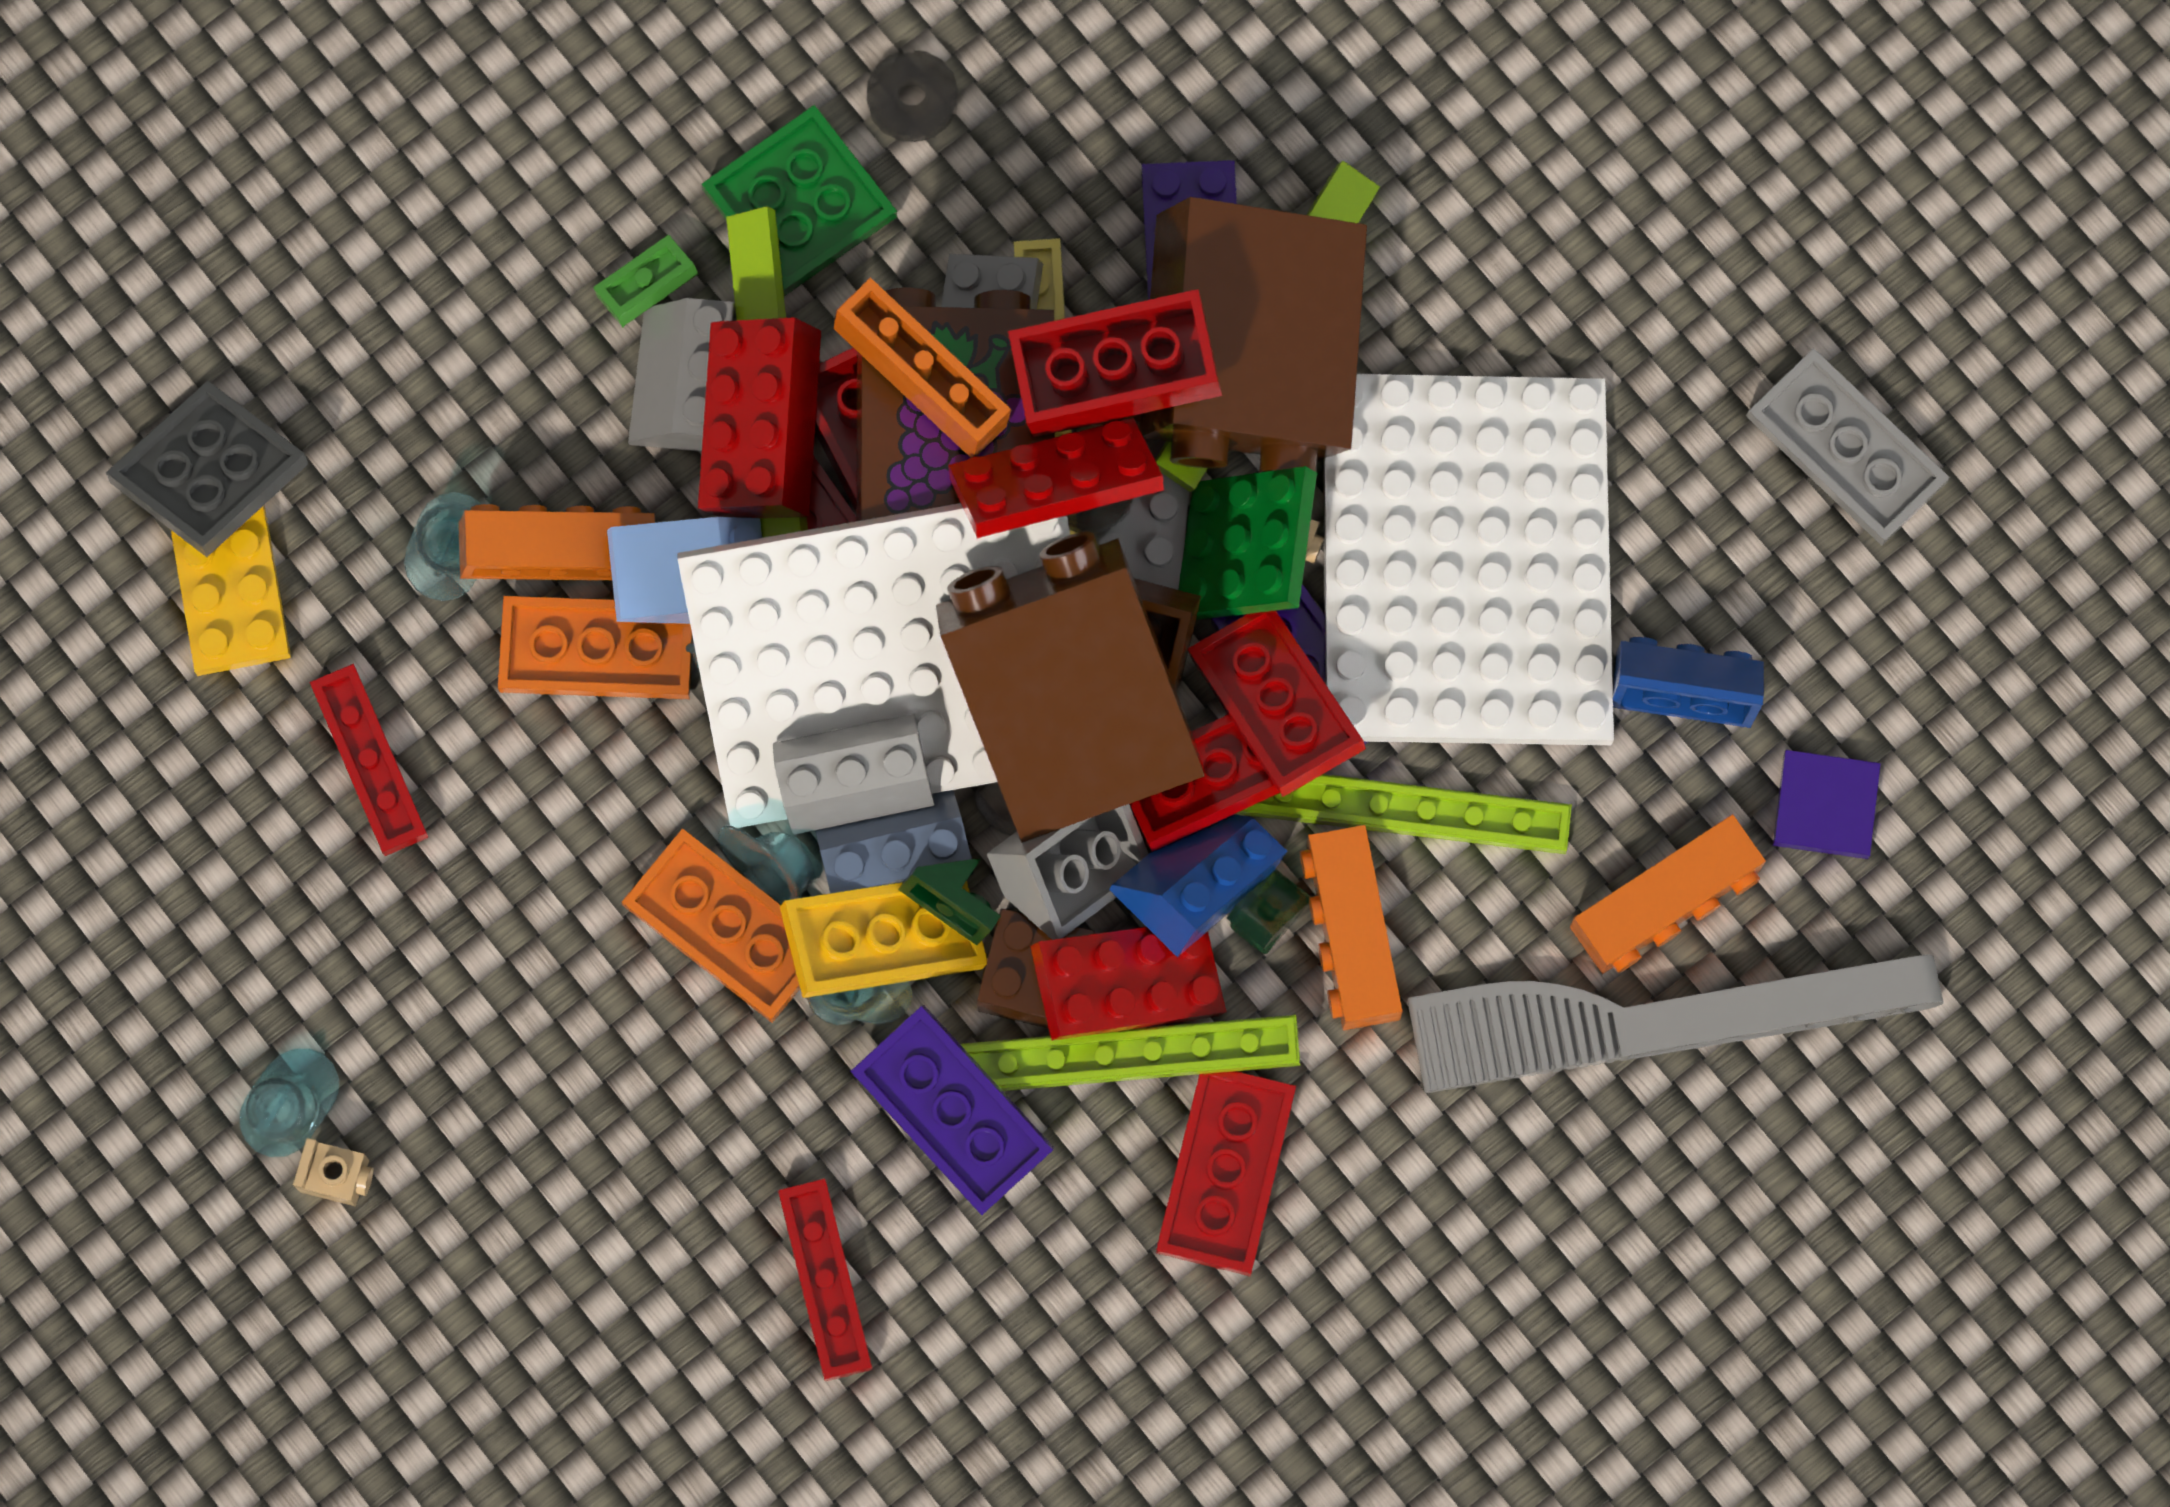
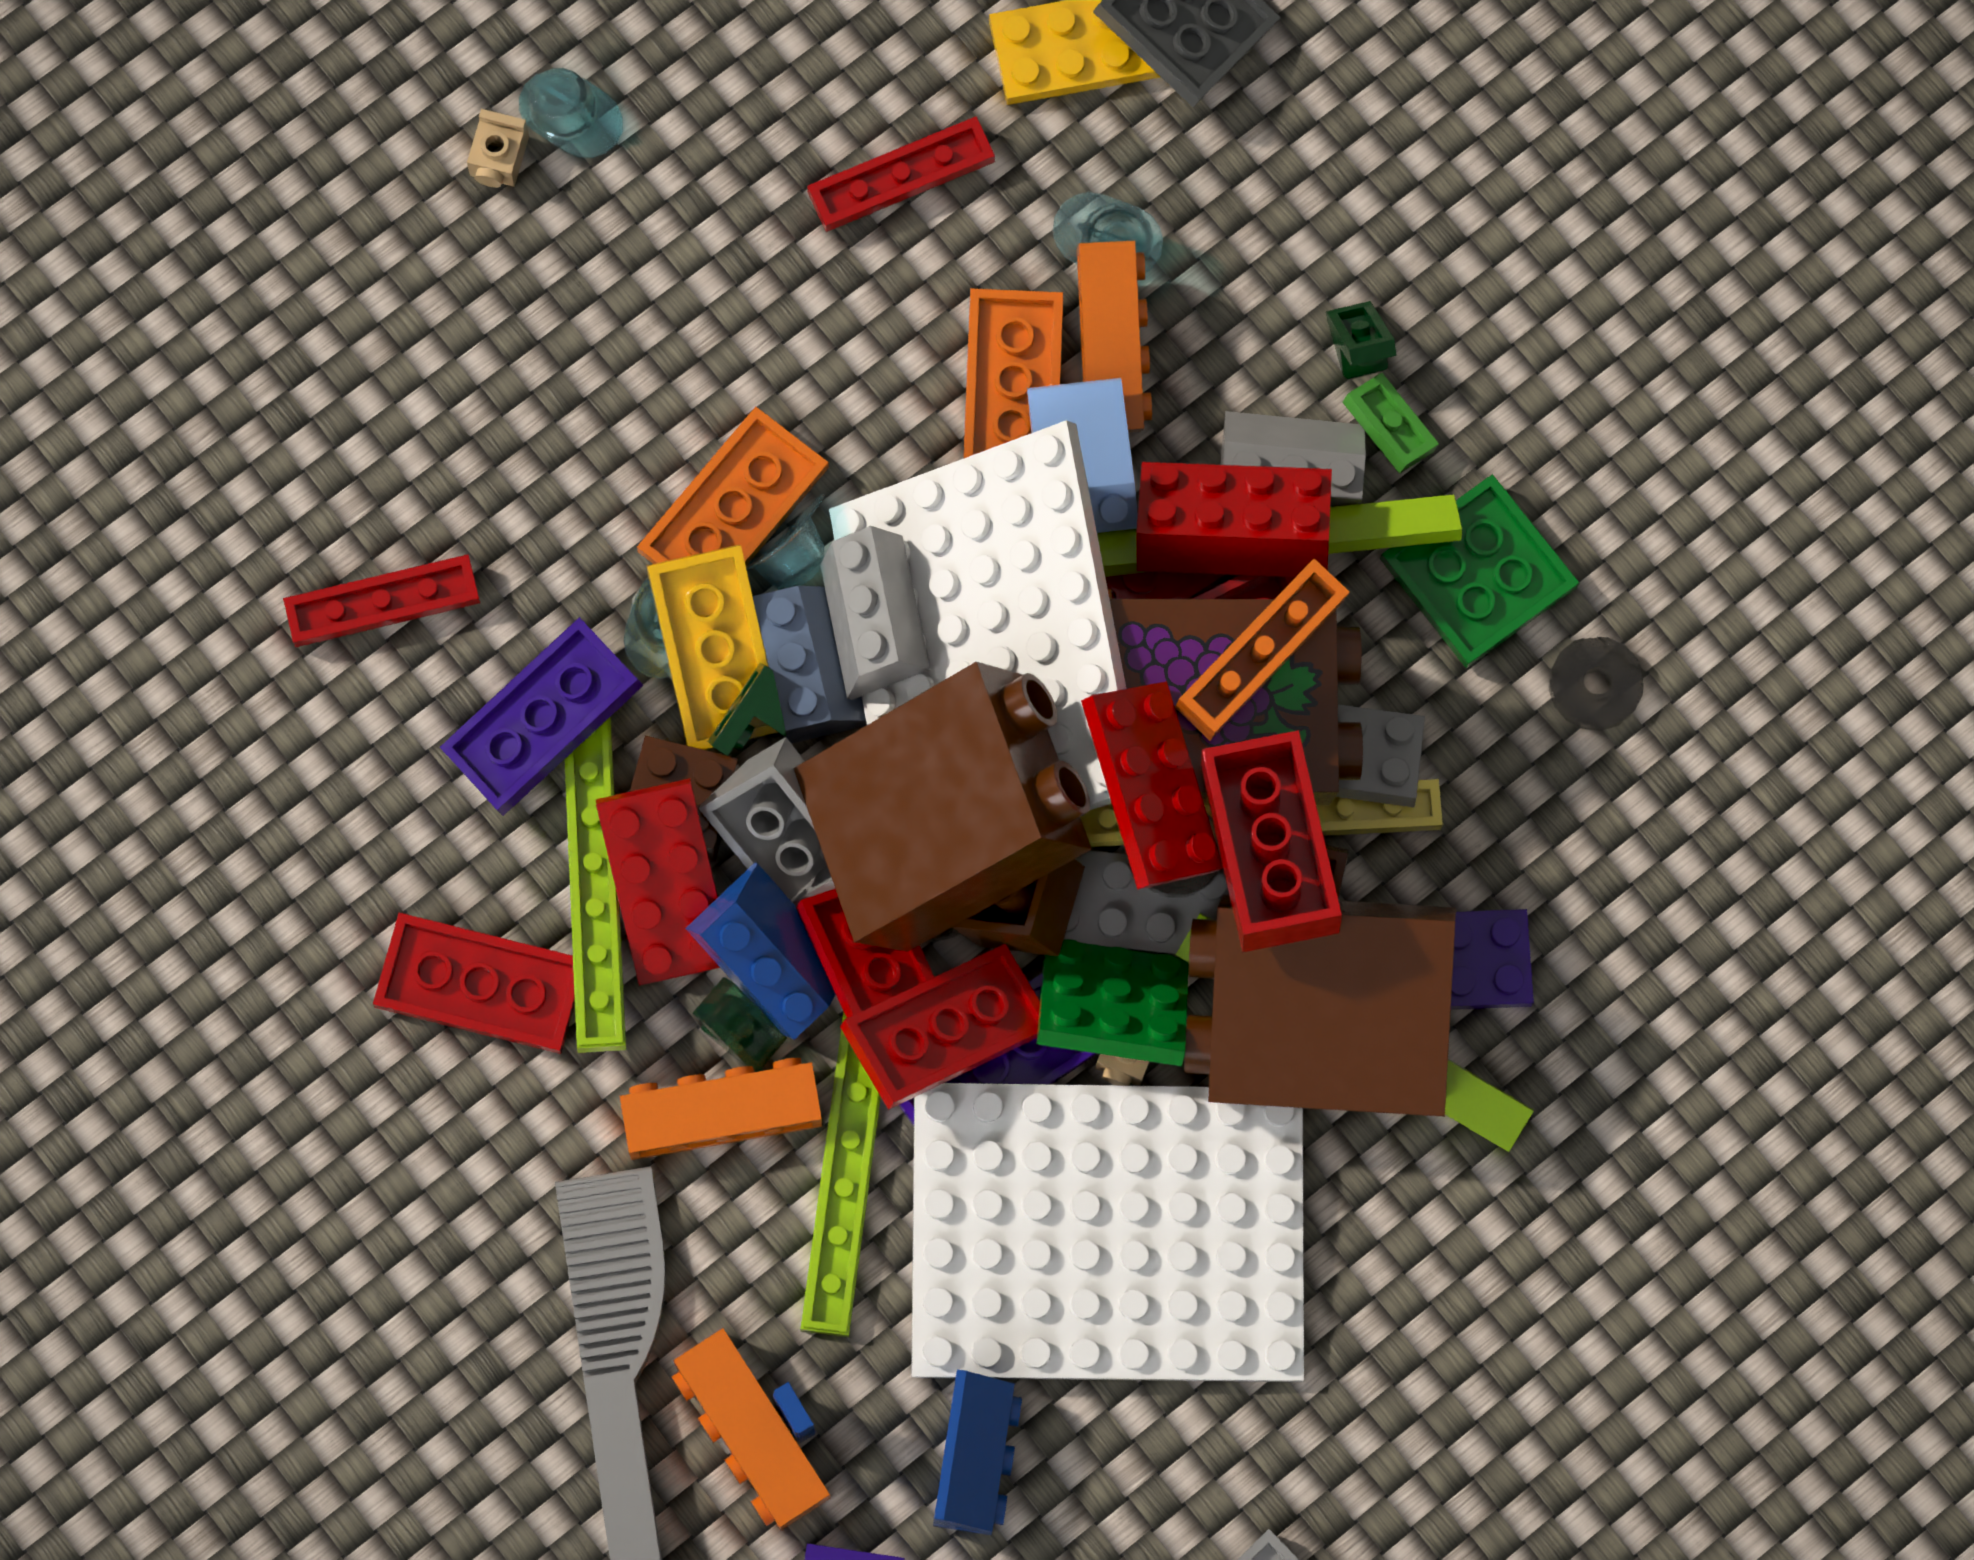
camera: 85 degrees right, 0 degrees up
none -> blue tile [773,1382,815,1443]
none -> dark green slope [1326,301,1397,379]

